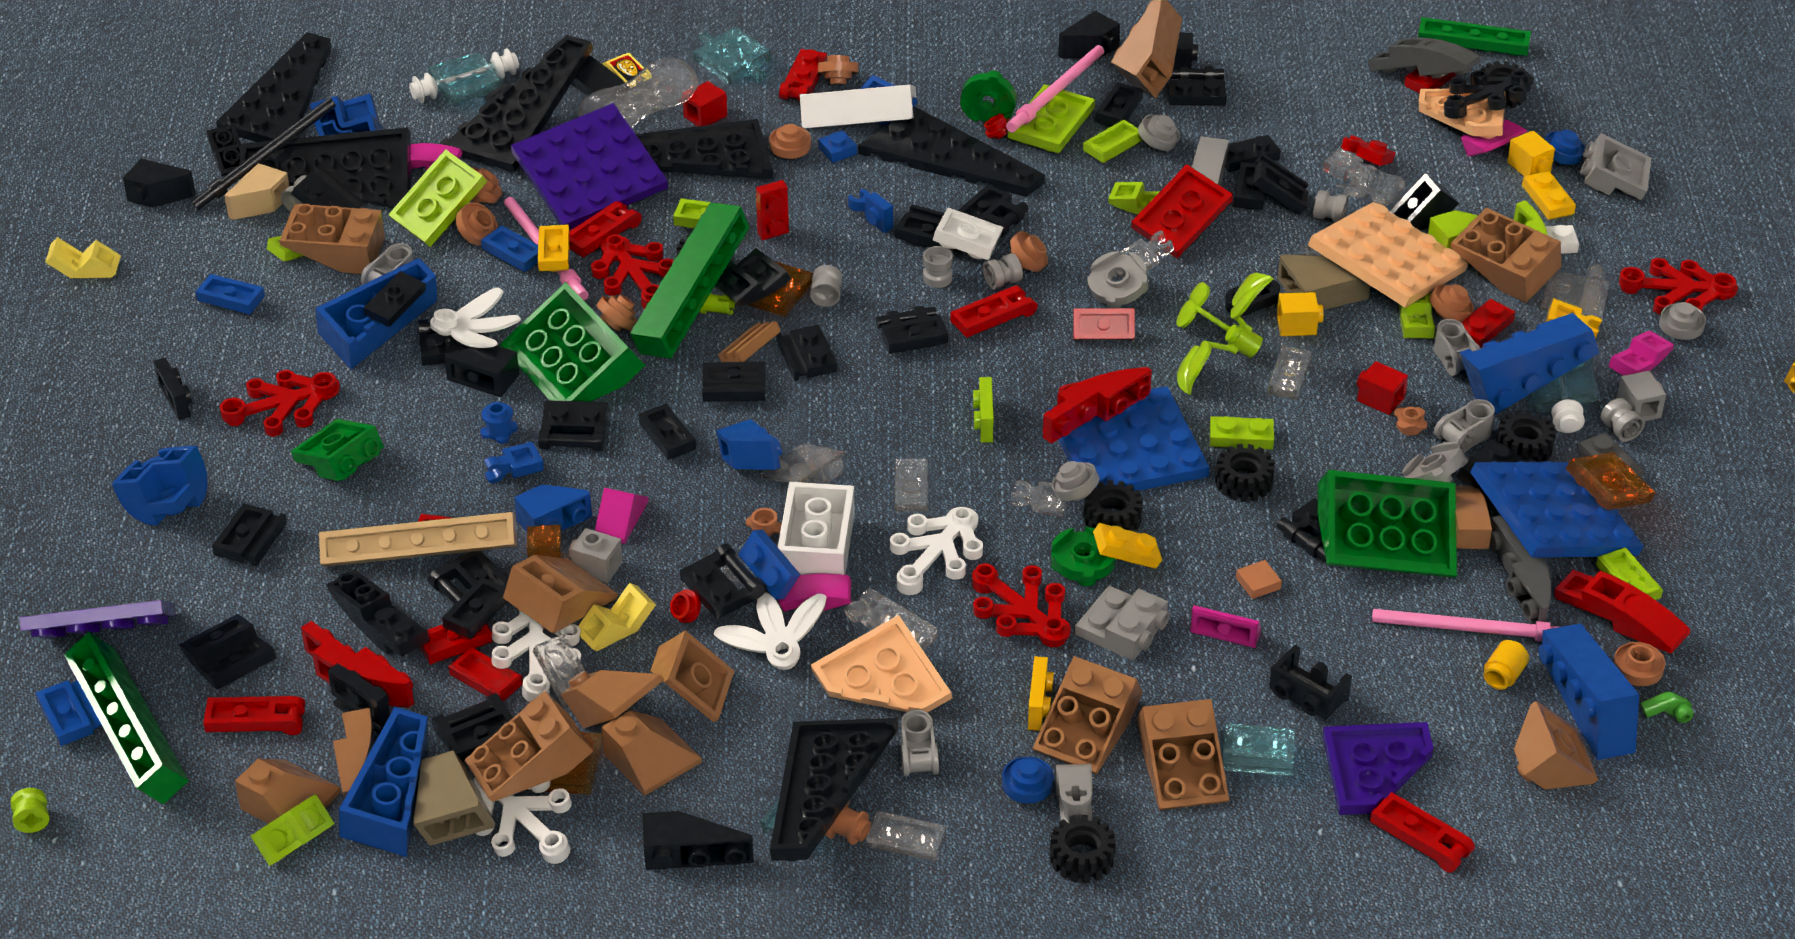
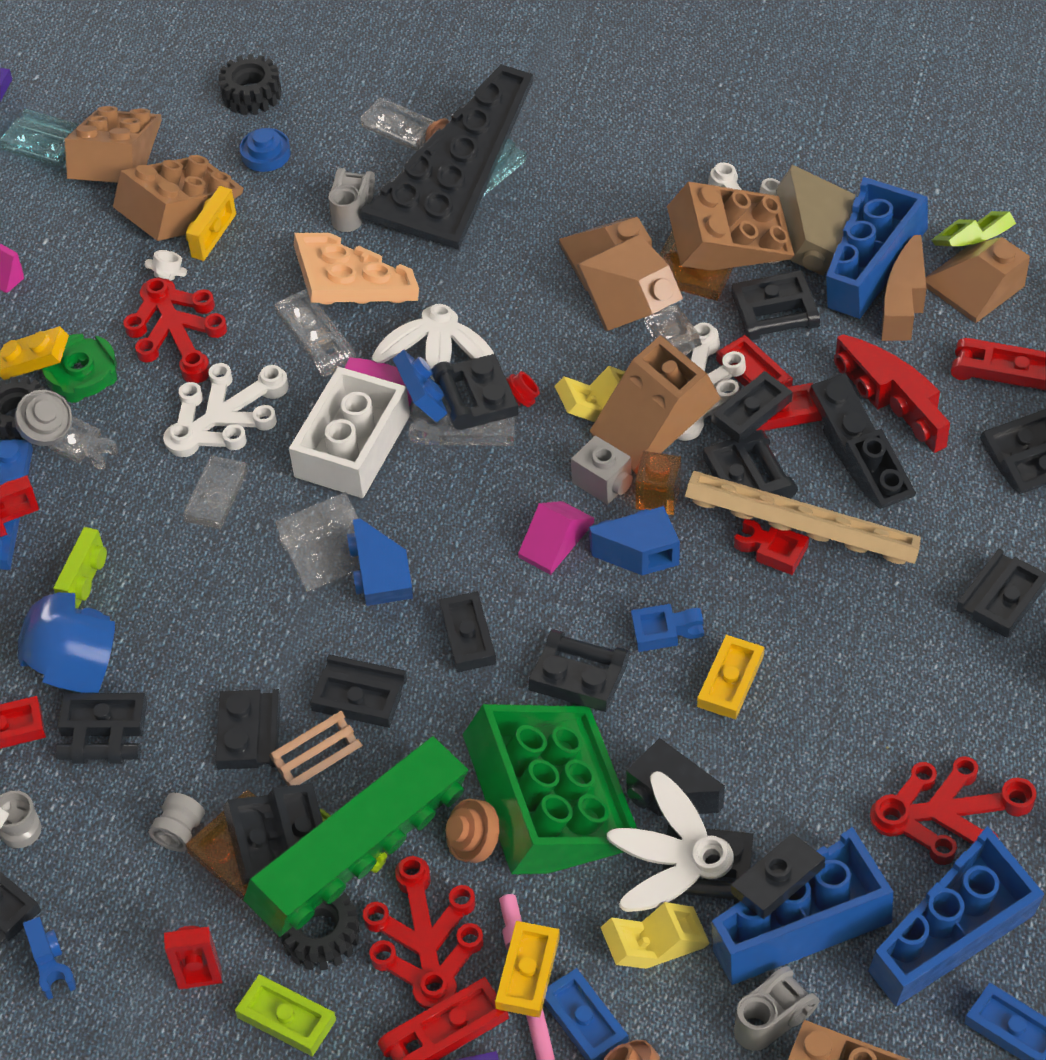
camera: 160 degrees left, 10 degrees up
green plate [290,418,384,481] -> none
black plate [328,663,390,735] -> none
blue brick [480,402,518,444] -> none
black slope [642,811,754,870] -> none
medium nougat slope [650,630,734,722] -> none
nougat plate [746,508,782,537] -> none
light grey piece [1055,764,1093,823] -> none
light grey plate [1075,585,1170,661] -> none
none -> blue brick [18,592,115,693]
none -> white plate [144,250,187,280]
none -> light yellow slope [600,902,710,969]
none -> yellow plate [697,635,764,720]
none -> blue wedge [868,826,1044,1007]

